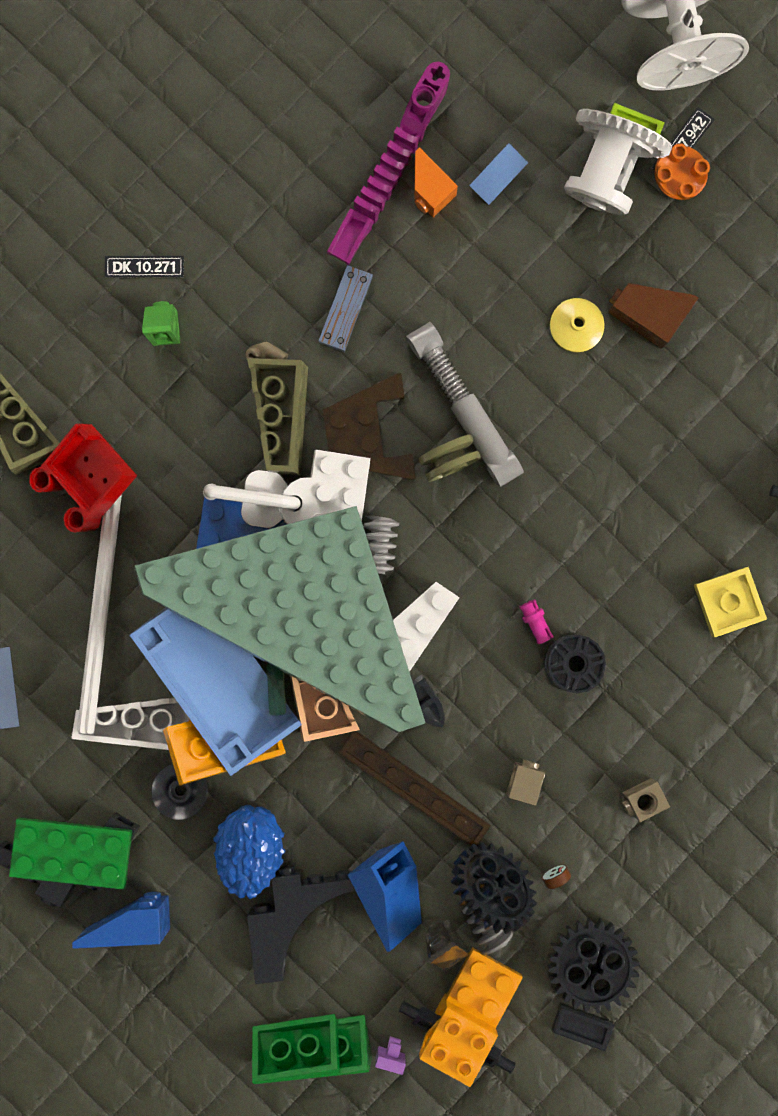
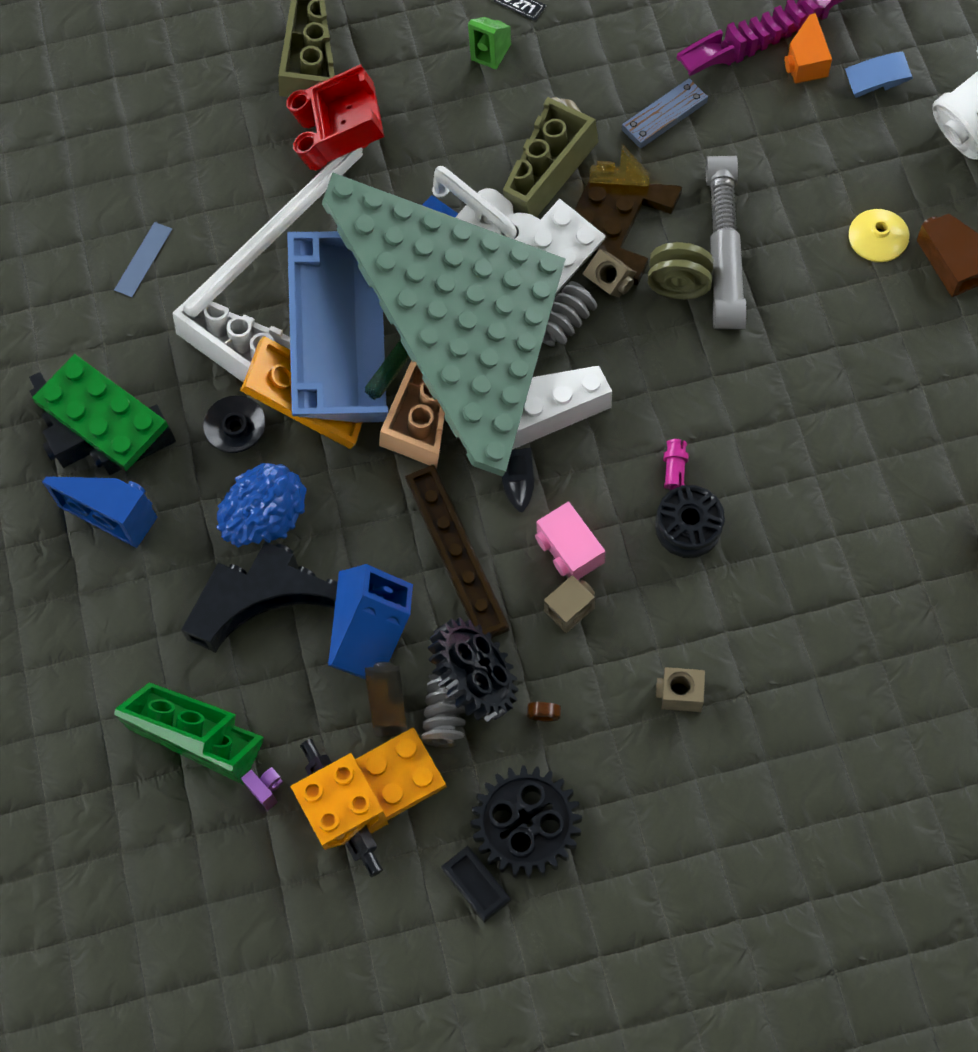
camera: 45 degrees right, 20 degrees down
light yellow plate [694,567,767,637] -> none
none -> bright pink brick [535,501,605,580]
none -> dark tan brick [583,249,637,298]
none -> clear yellow slope [589,144,650,186]

